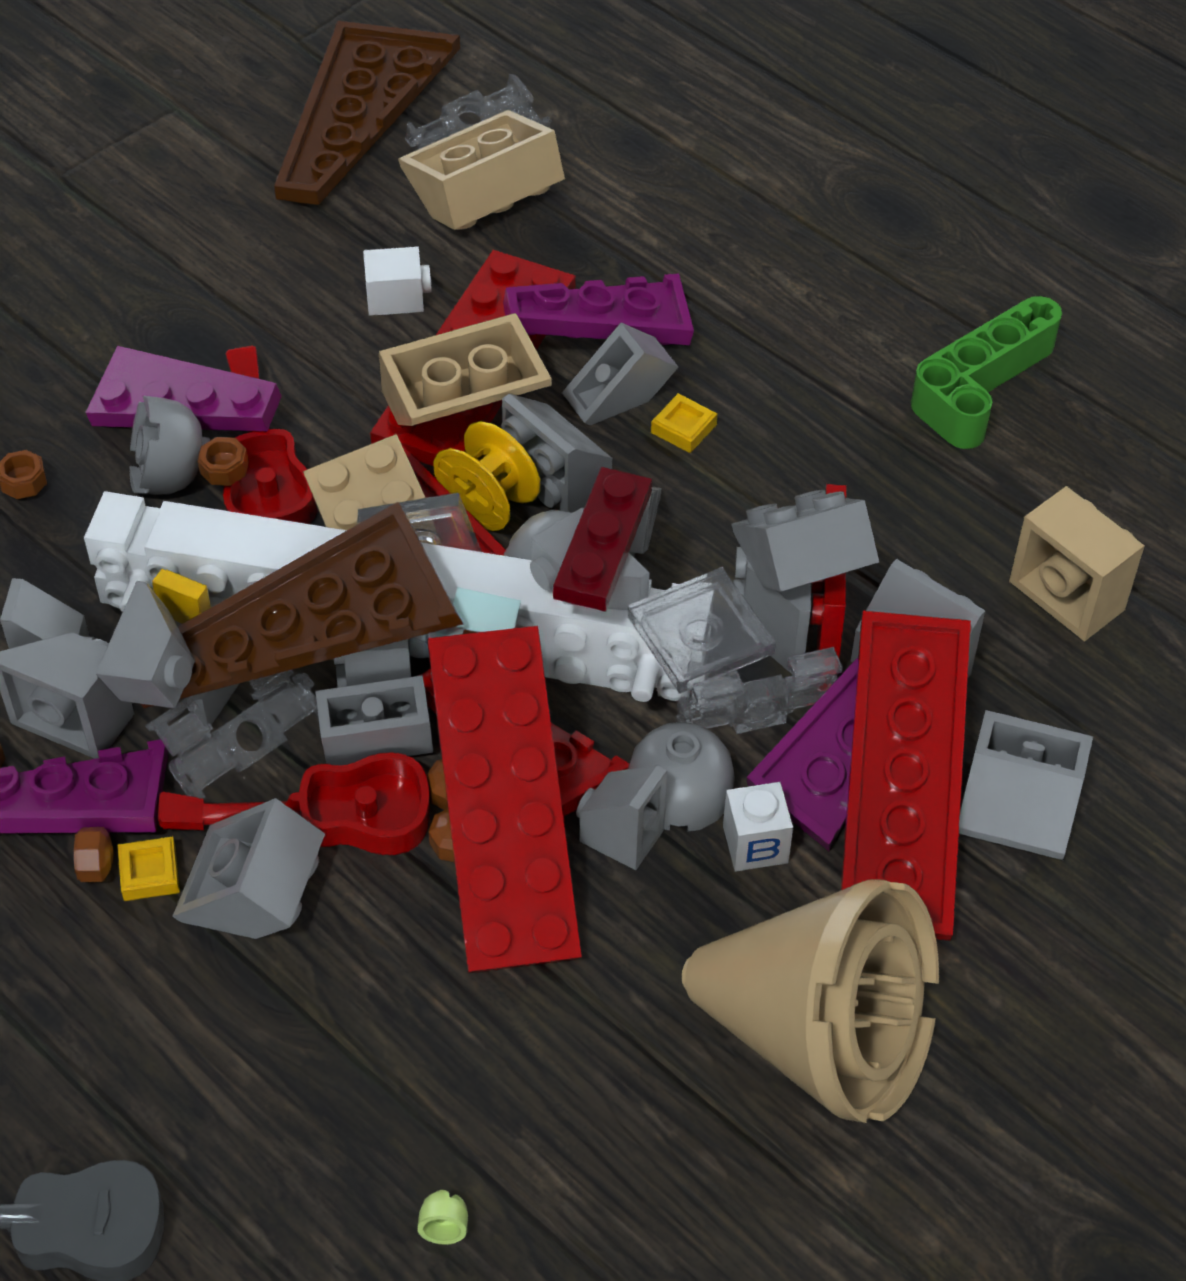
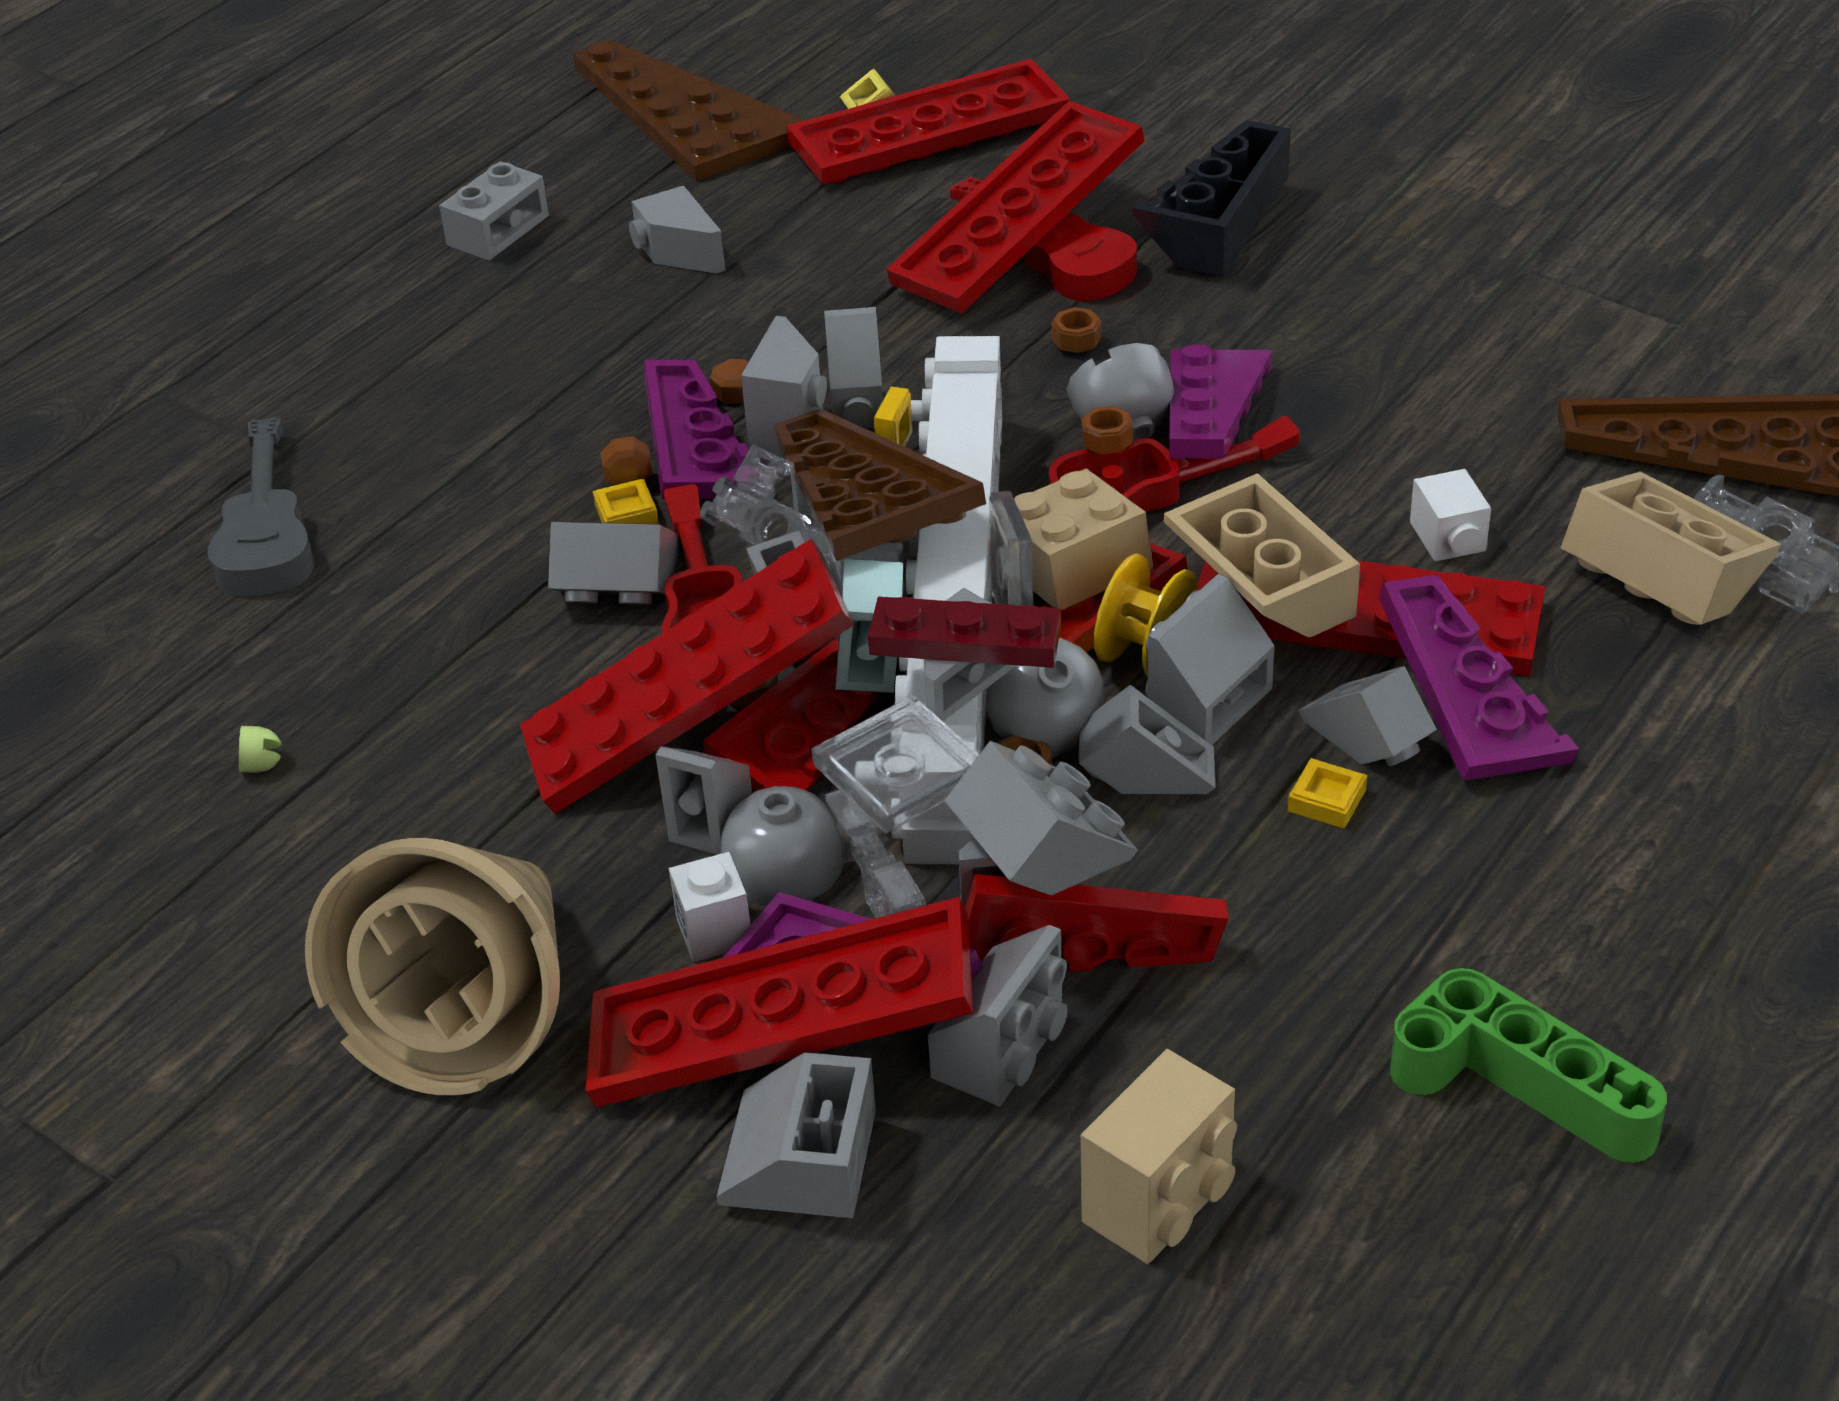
camera: 85 degrees right, 10 degrees down
light grey slope [96,581,195,708] -> none

